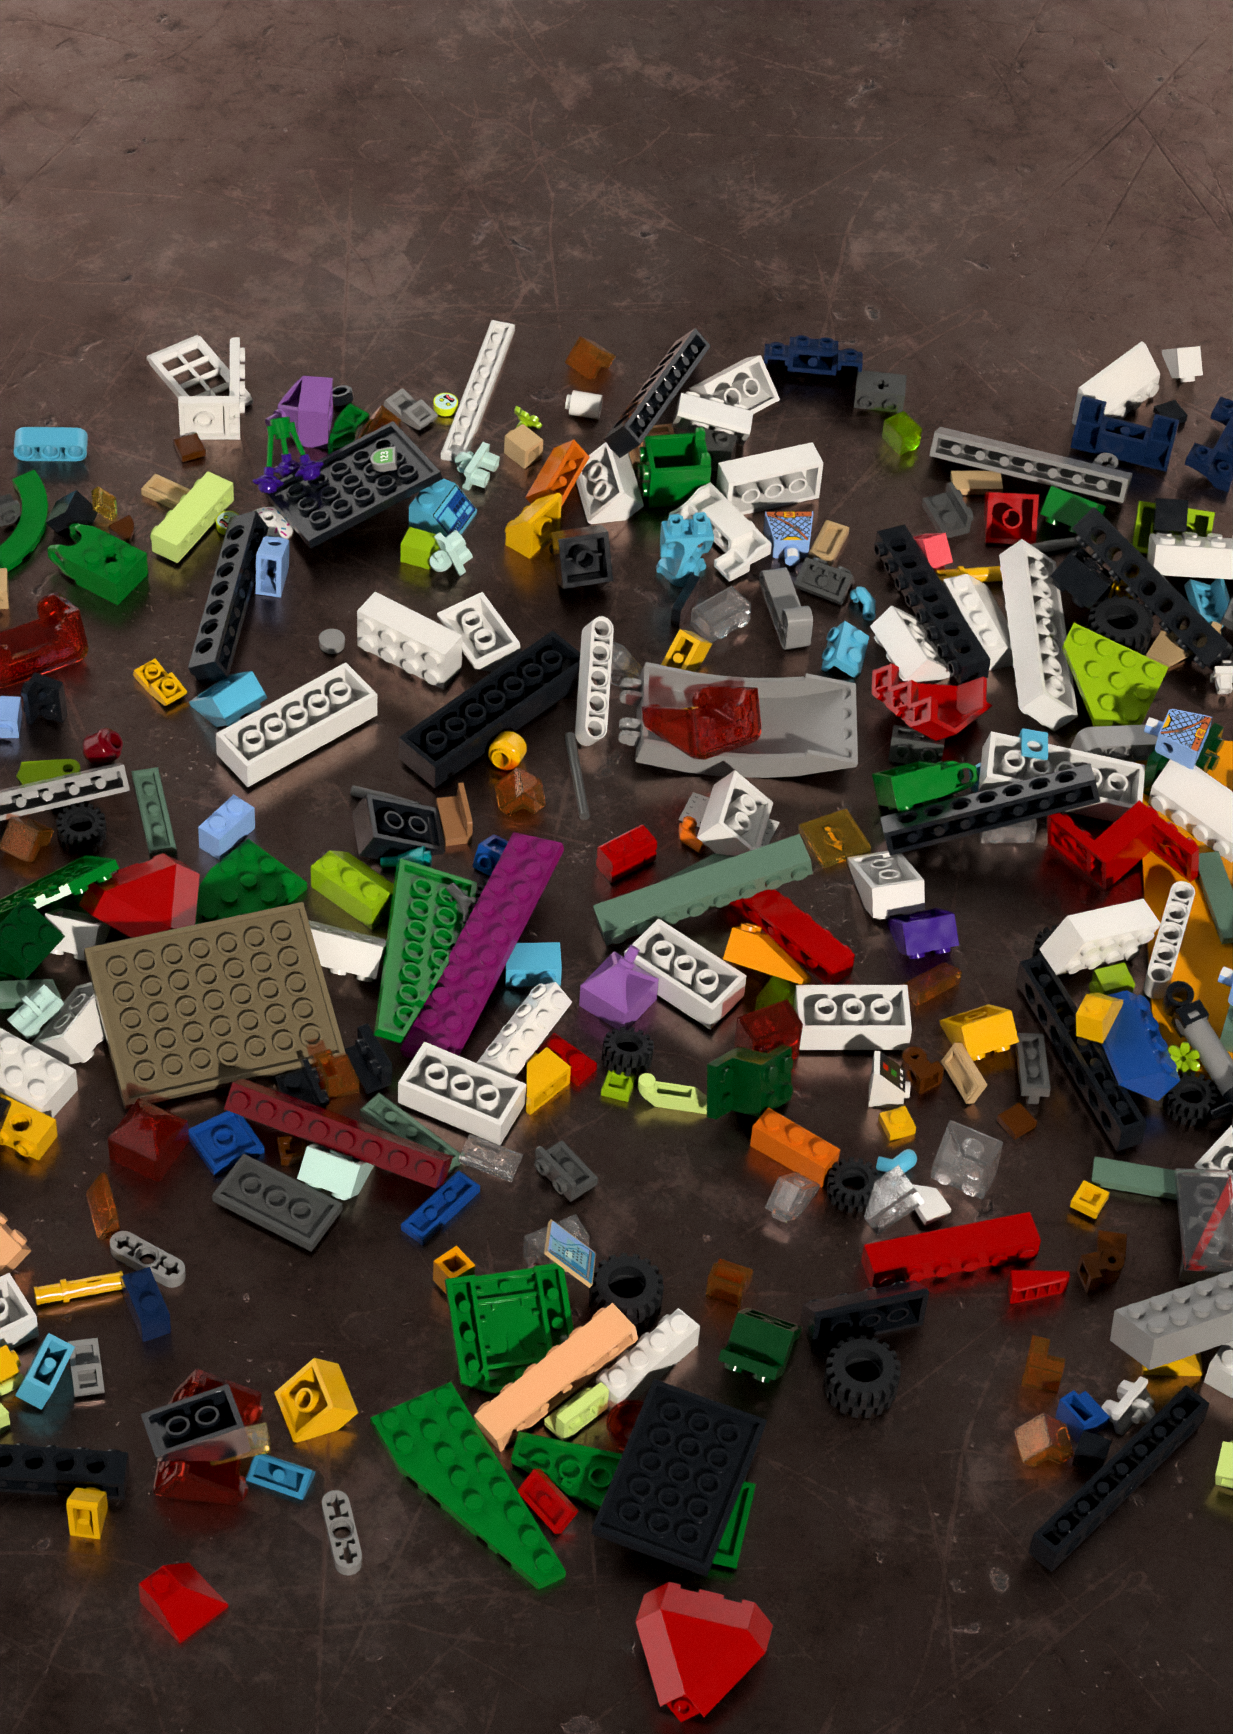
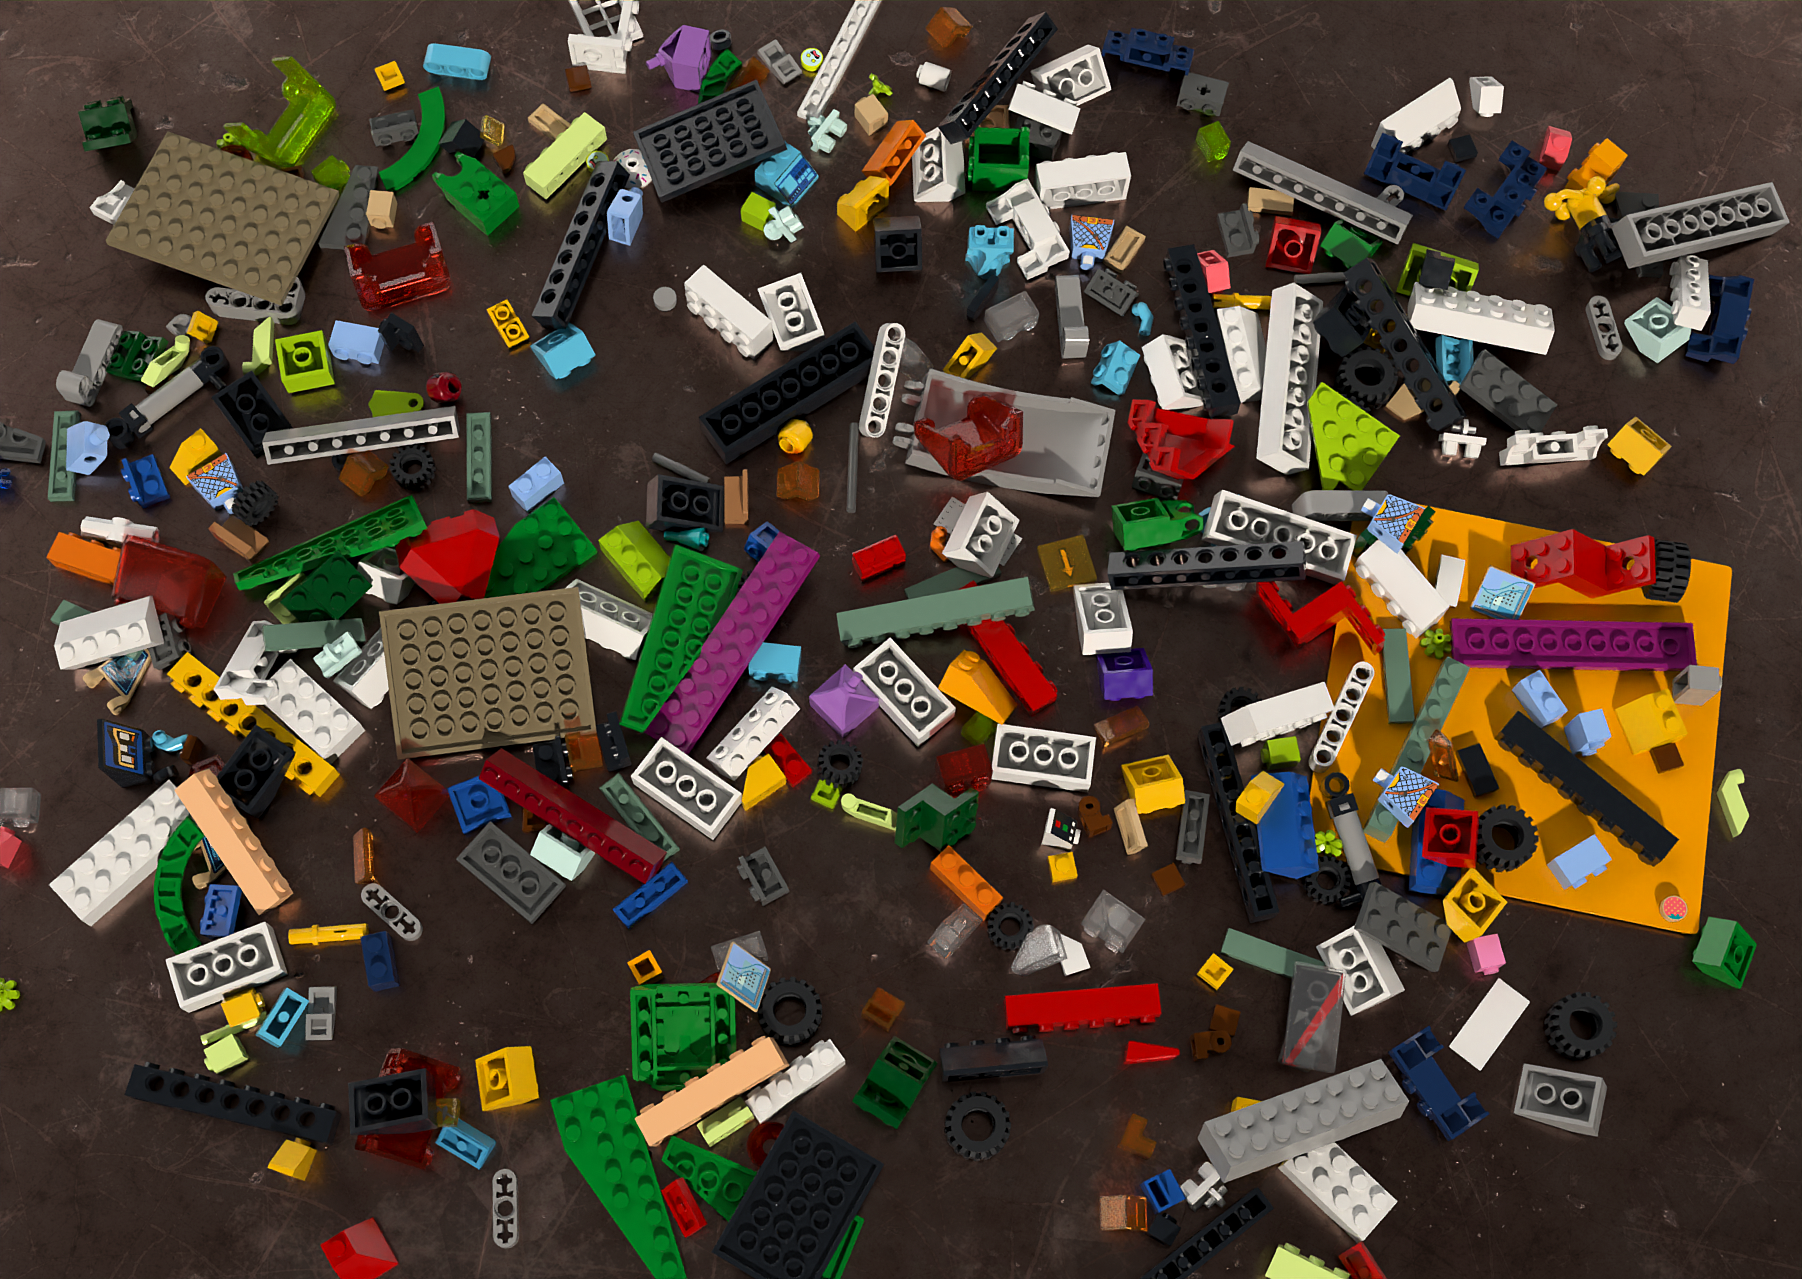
camera: 10 degrees right, 20 degrees up
white brick [216,662,377,787] -> none
plant [253,417,324,493] -> none
tile [370,446,397,472] -> none
dark grey bar [446,883,476,924] -> none
clear plate [458,1134,523,1182] -> none
medium azure arm [876,1149,917,1175] -> none
medium azure bracket [1018,728,1048,760] -> none

